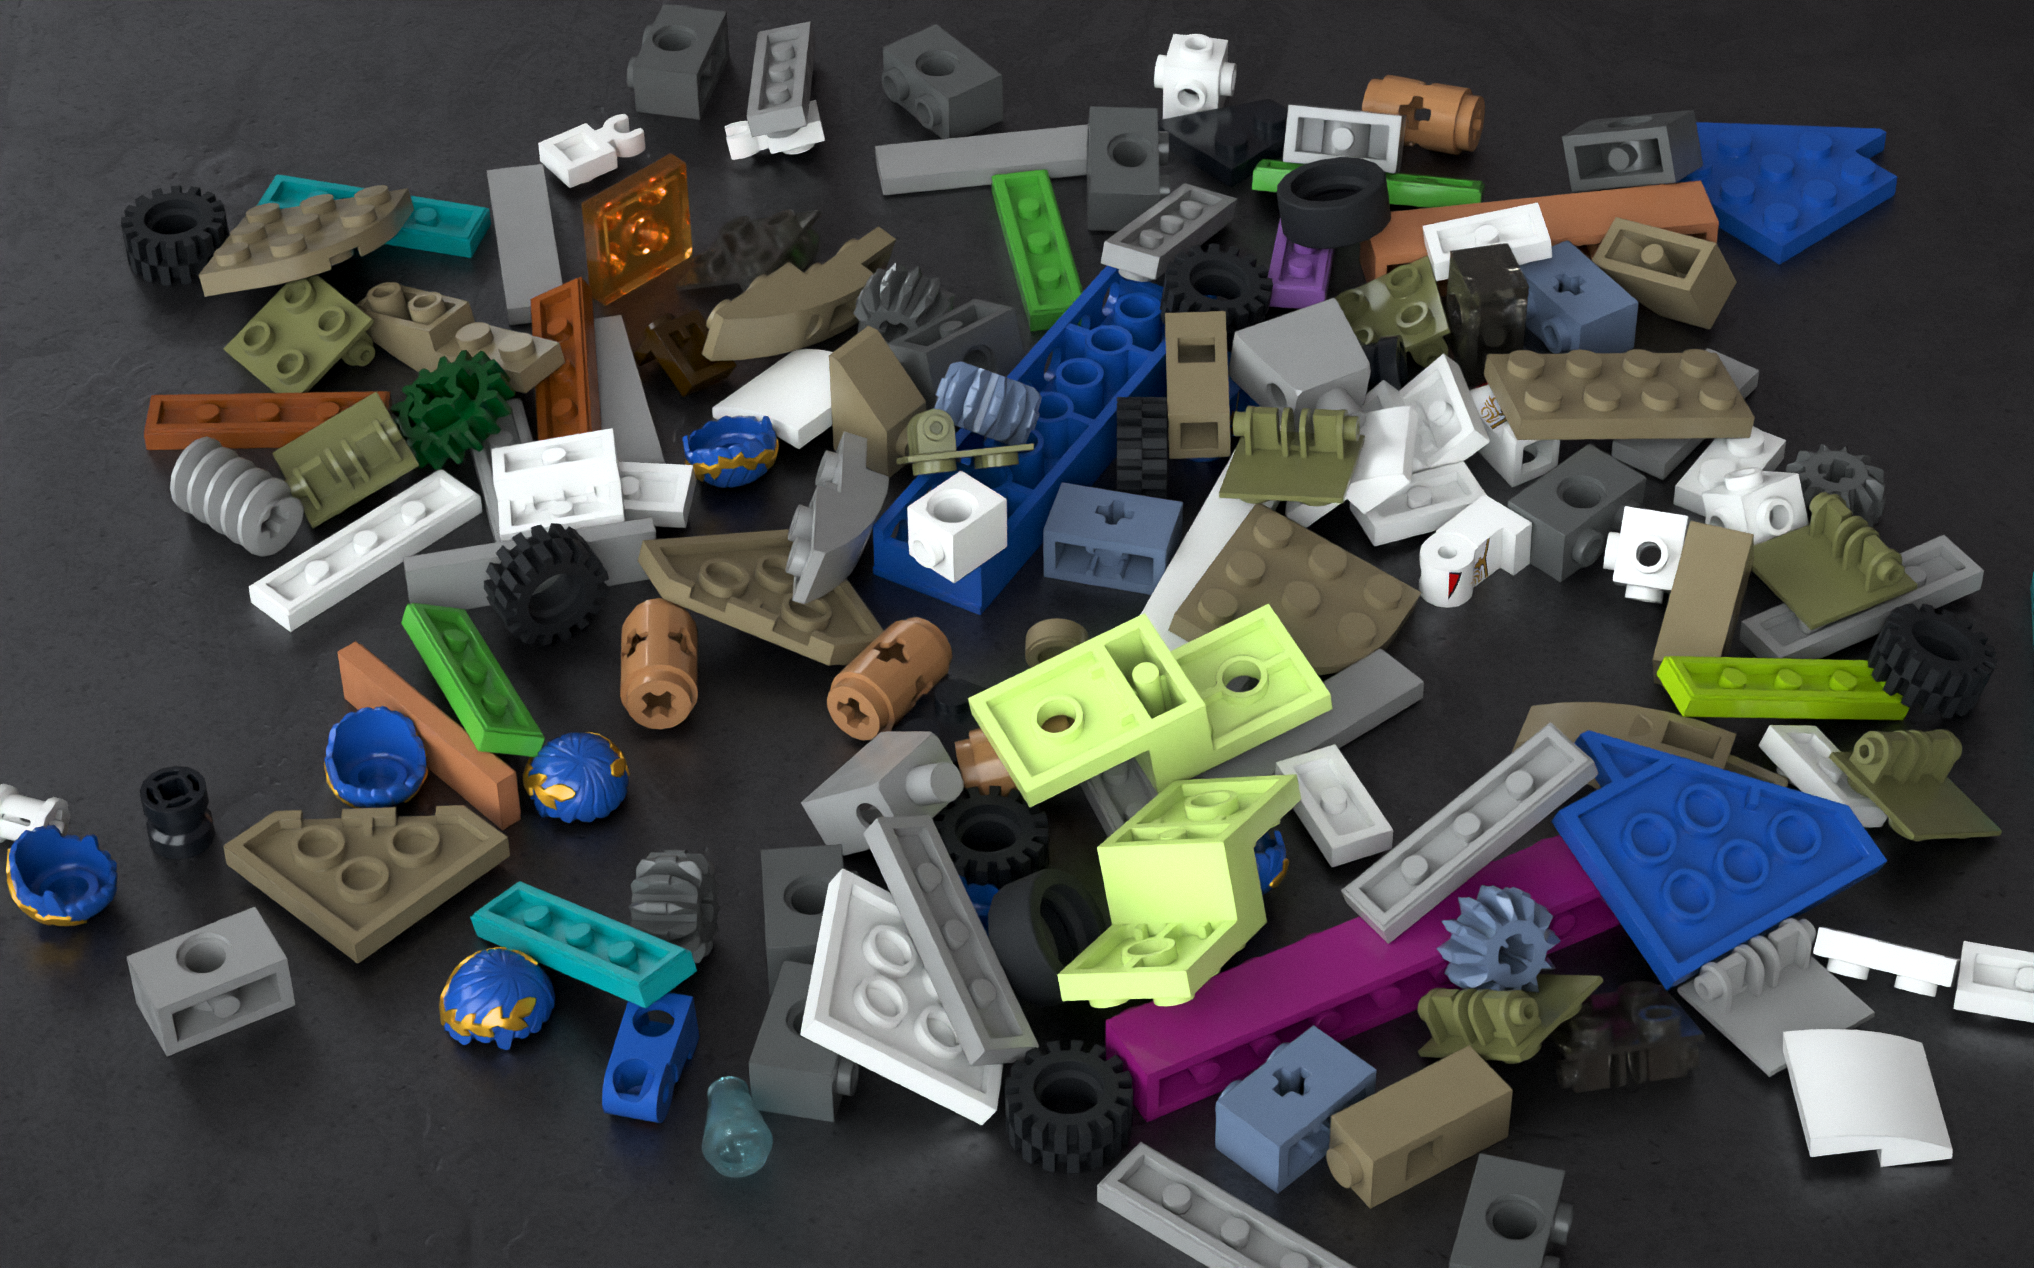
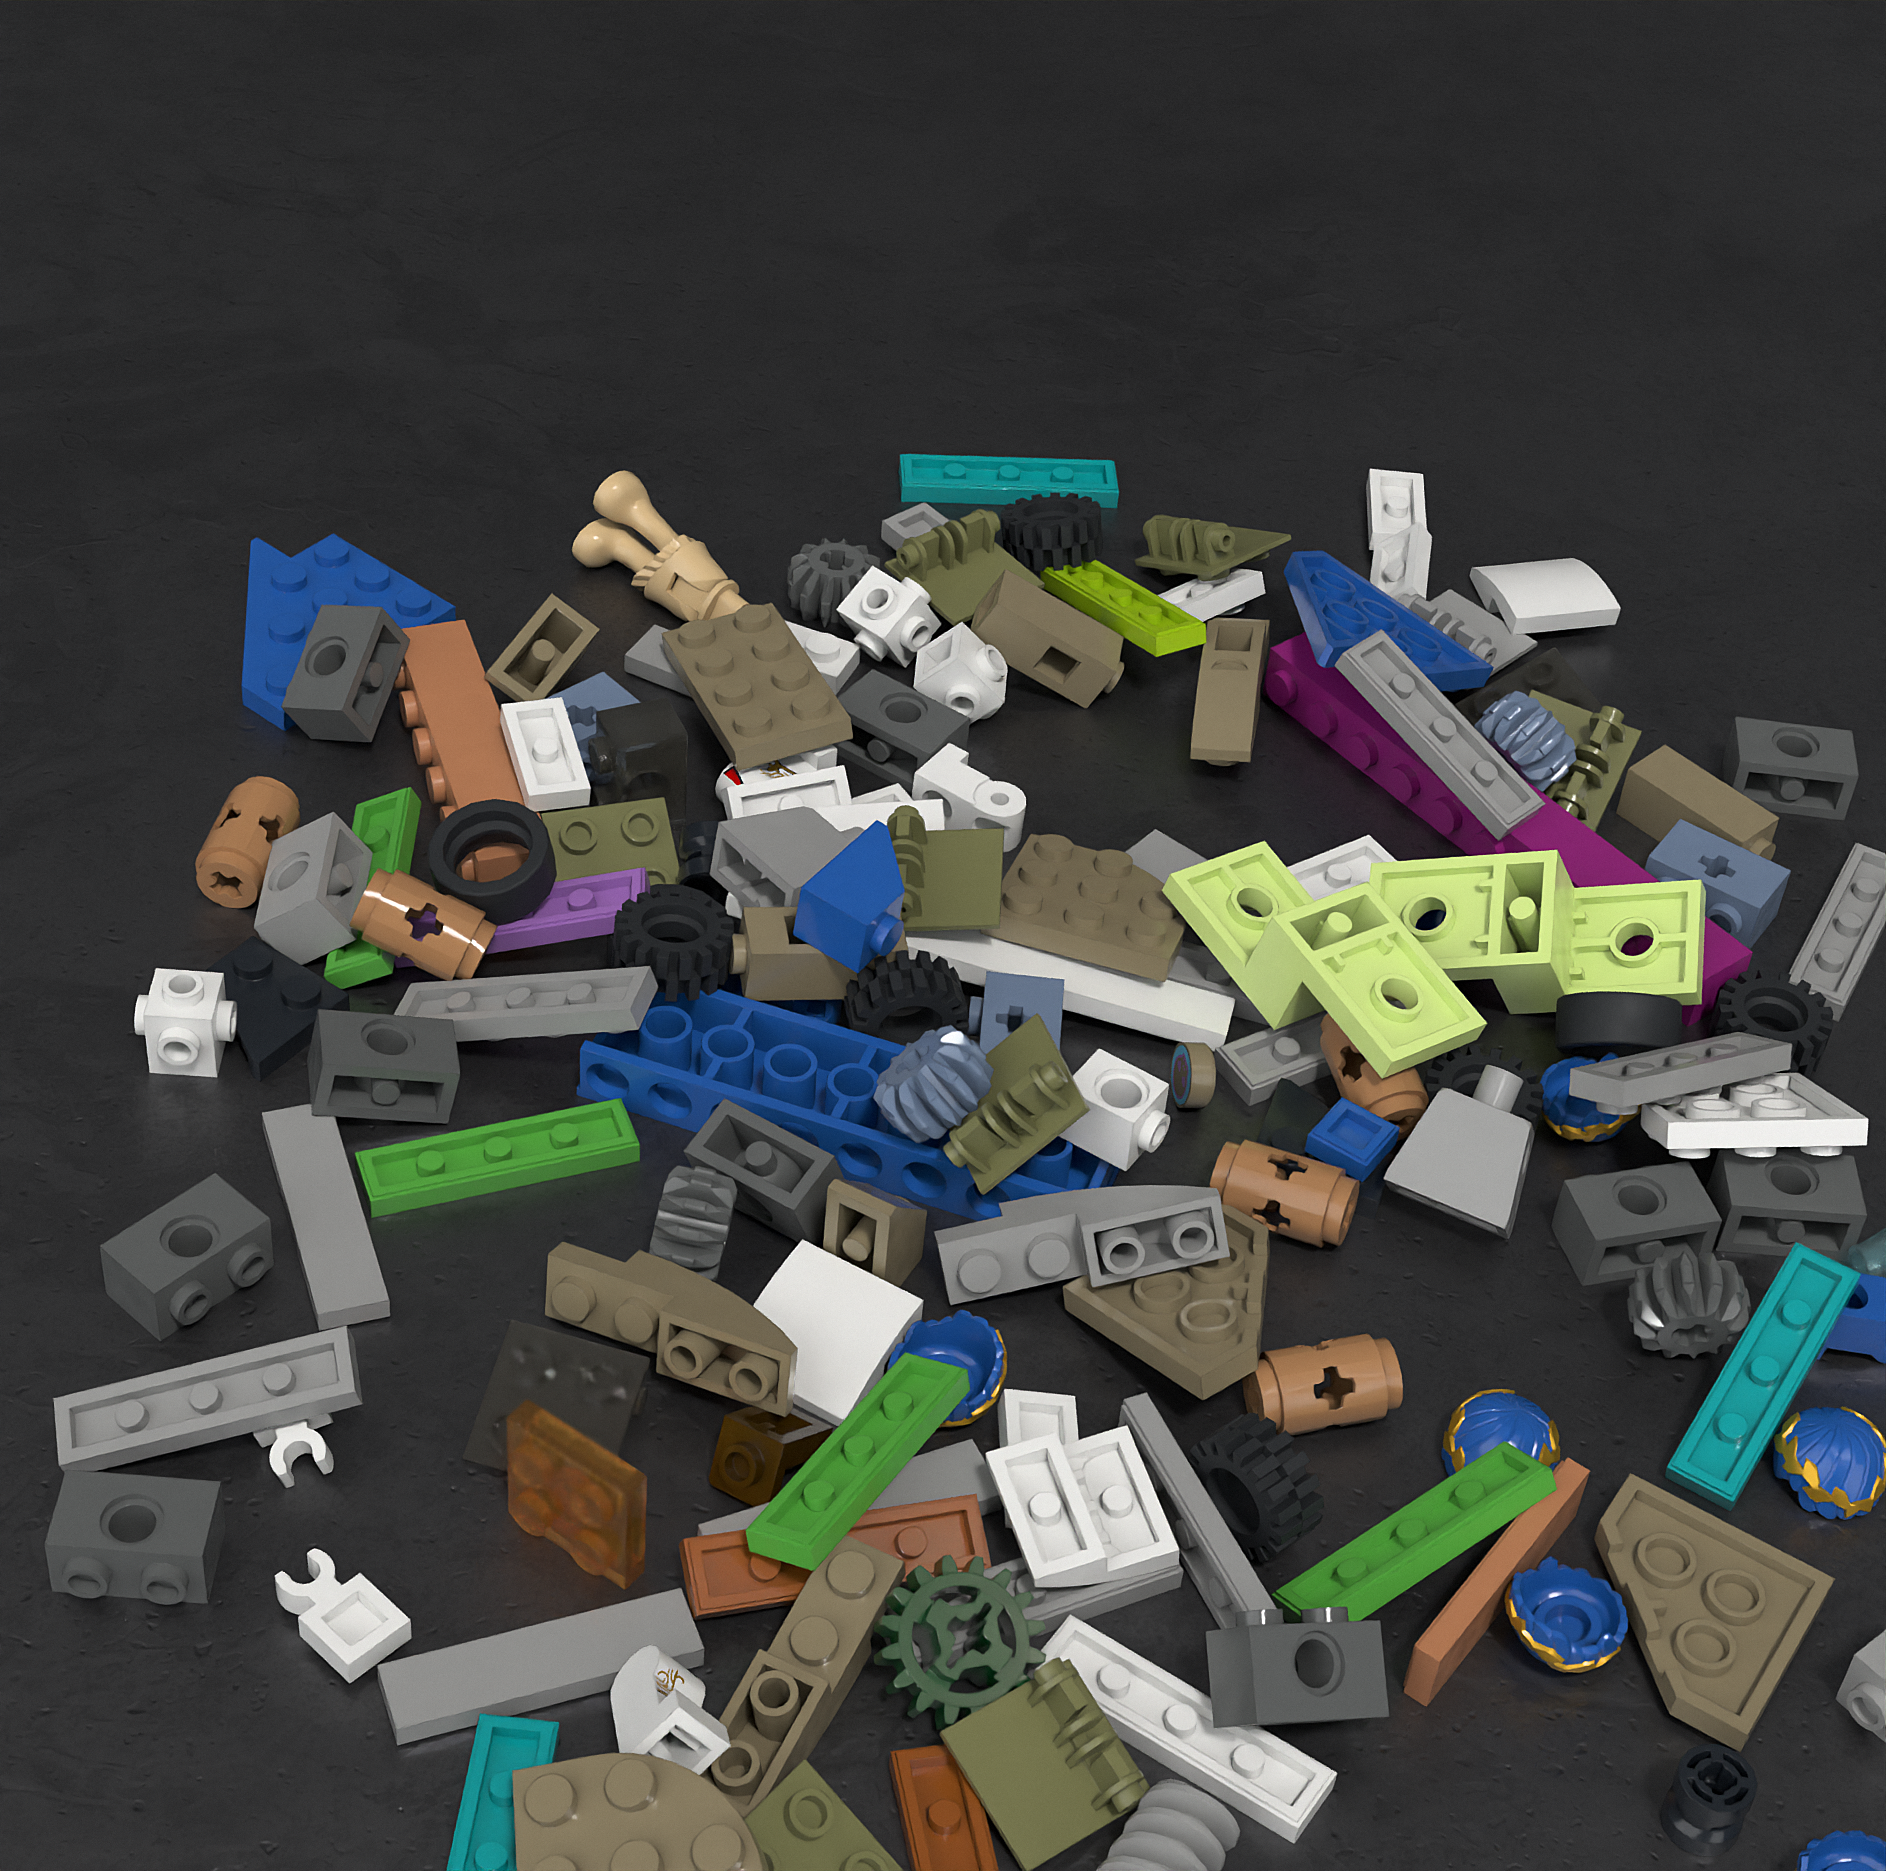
camera: 105 degrees left, 0 degrees up
none -> medium nougat piece [349,868,498,981]
none -> tan piece [572,470,750,622]
none -> white leg [610,1645,731,1775]
none -> bright green tile [745,1353,970,1571]
none -> blue slope [793,820,905,973]
none -> dark grey brick [1206,1607,1389,1728]
none -> blue tile [1305,1097,1400,1182]

